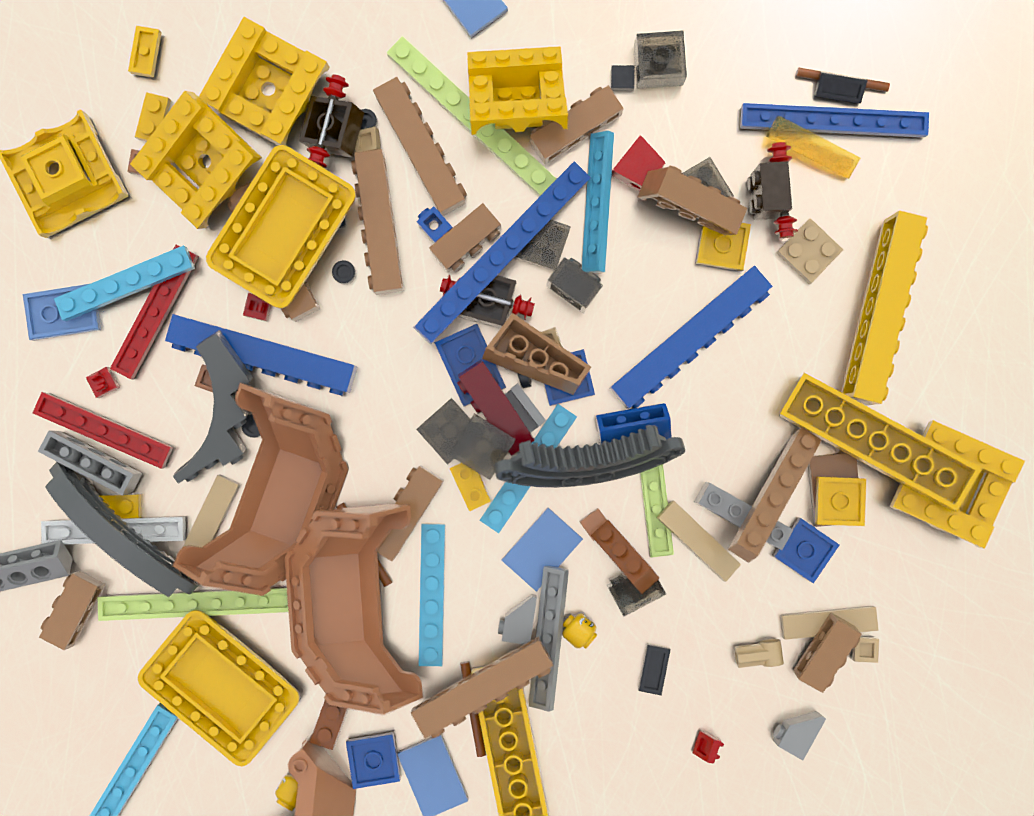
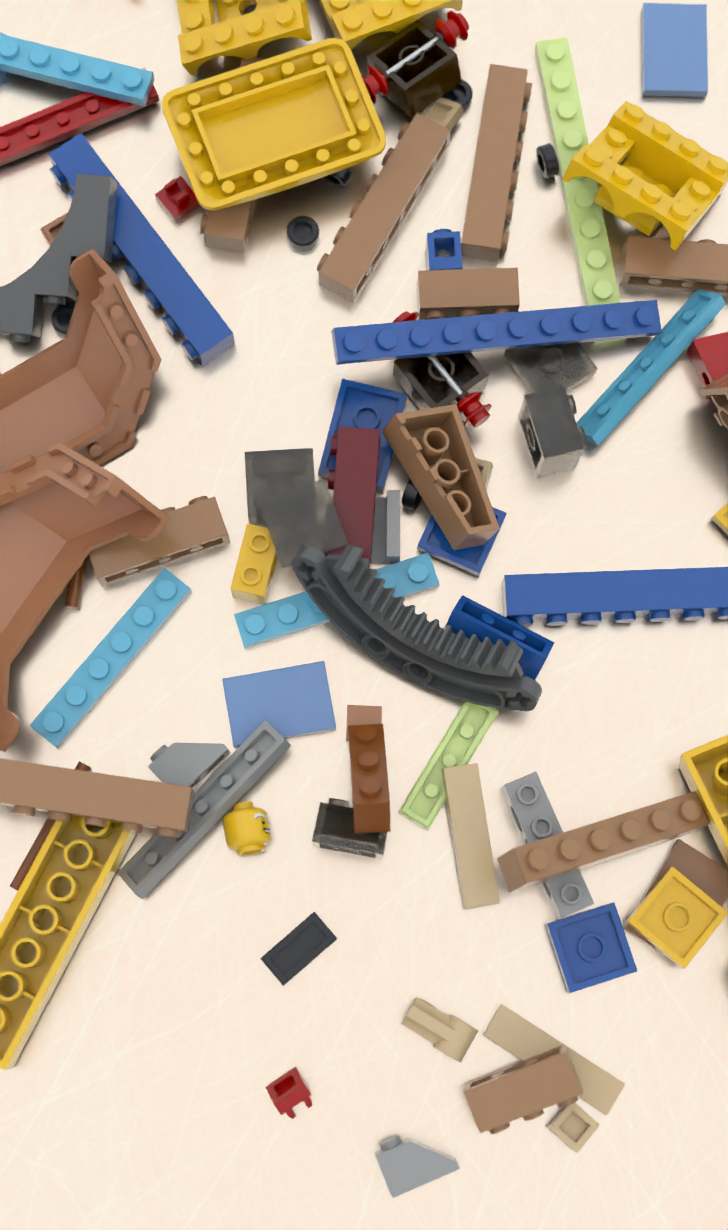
camera: 35 degrees right, 10 degrees down
none -> black tile [536,143,559,178]

